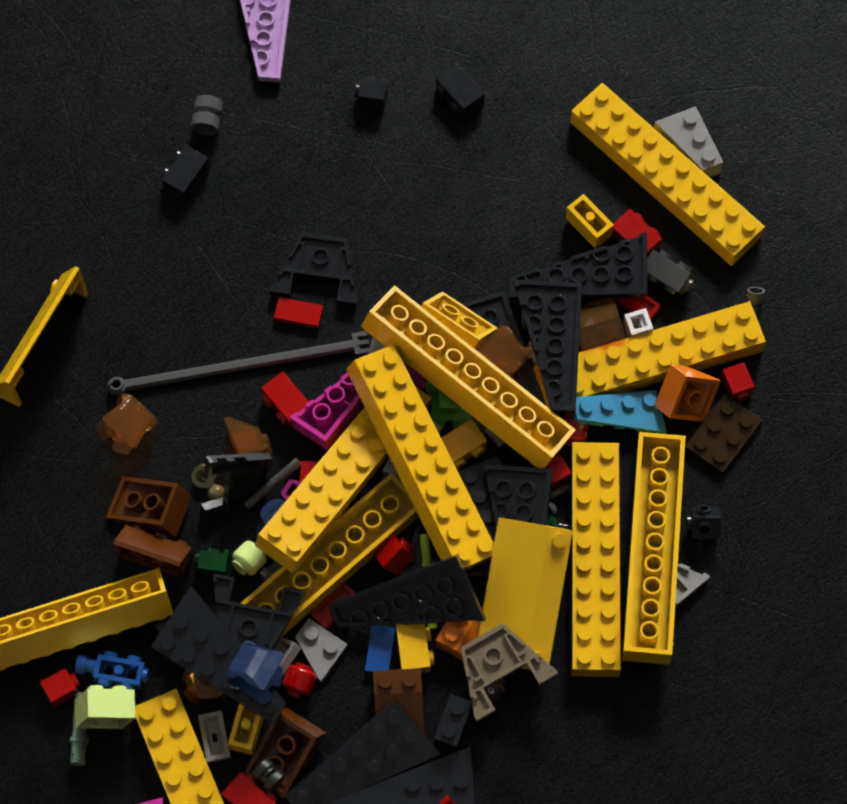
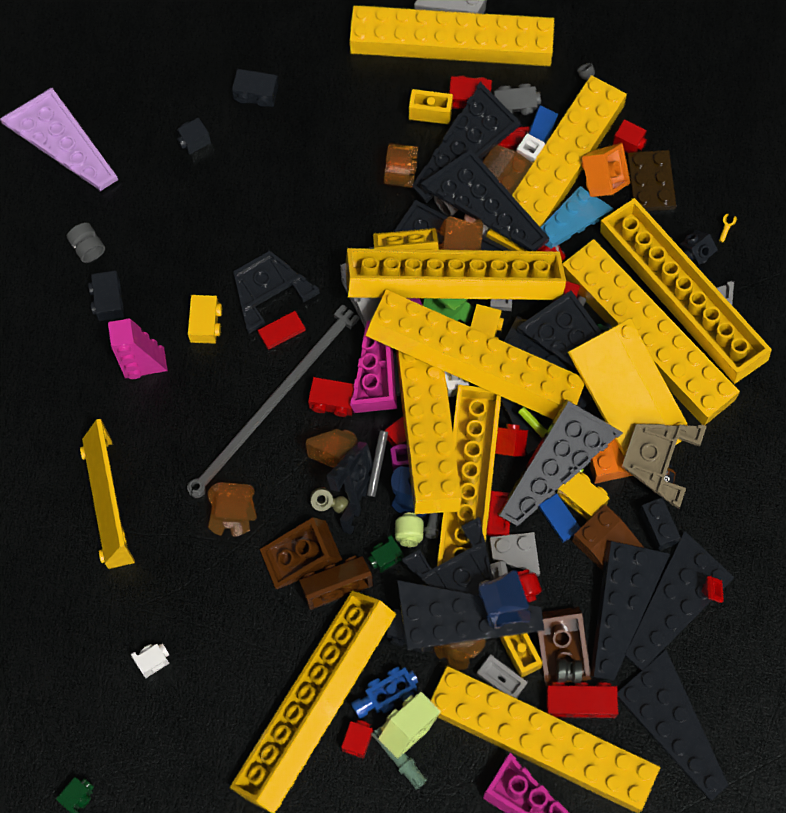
camera: 40 degrees left, 0 degrees up
none -> dark pink wedge [108,319,167,379]
none -> yellow brick [188,295,222,343]
none -> clear orange brick [384,143,418,188]
none -> blue tile [528,105,558,144]
none -> yellow hand [719,214,737,242]

